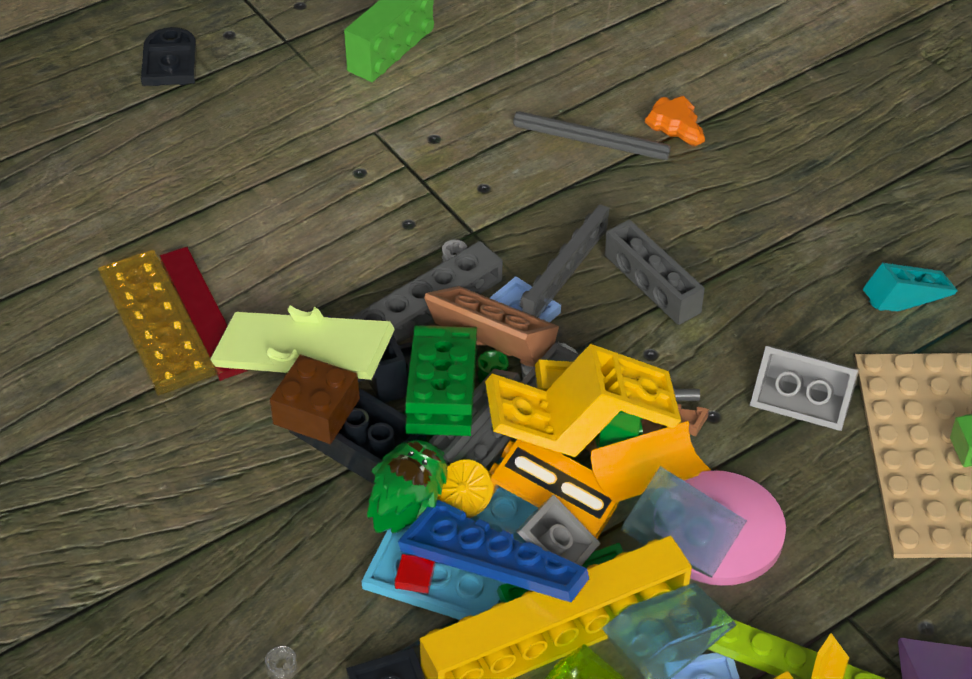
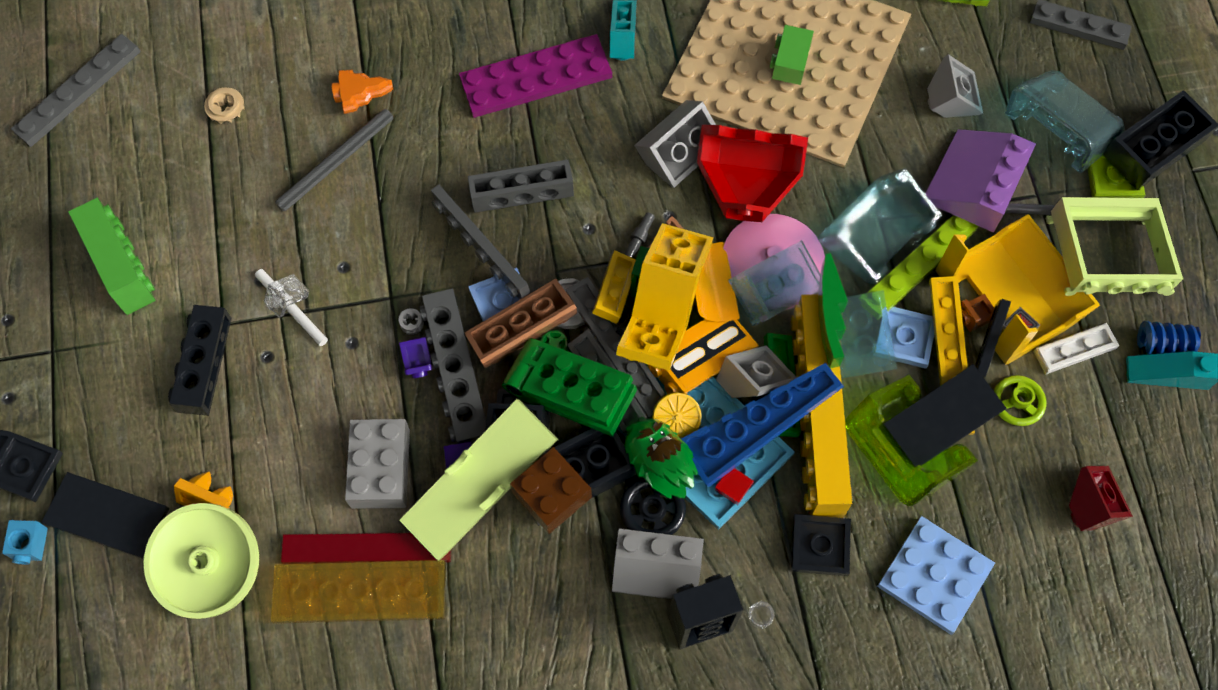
camera: 65 degrees left, 20 degrees up
none -> dark azure brick [2,520,48,565]
none -> black tile [41,472,170,559]
none -> yellowish green dish [144,503,259,619]
none -> black brick [168,305,232,416]
none -> light orange tile [174,472,233,508]
none -> tan gear [204,88,245,124]
none -> white bar [255,269,328,346]
none -> clear bracket [264,274,309,318]
none -> light grey brick [345,419,410,509]
none -> dark purple bracket [399,337,433,378]
none -> magenta plate [459,34,612,118]
none -> light grey slope [612,529,704,599]
none -> black plate [620,478,686,535]
none -> black brick [668,574,743,650]
none -> red panel [697,125,808,223]
none -> clear light blue windscreen [817,168,942,284]
none -> green slope [818,253,848,369]

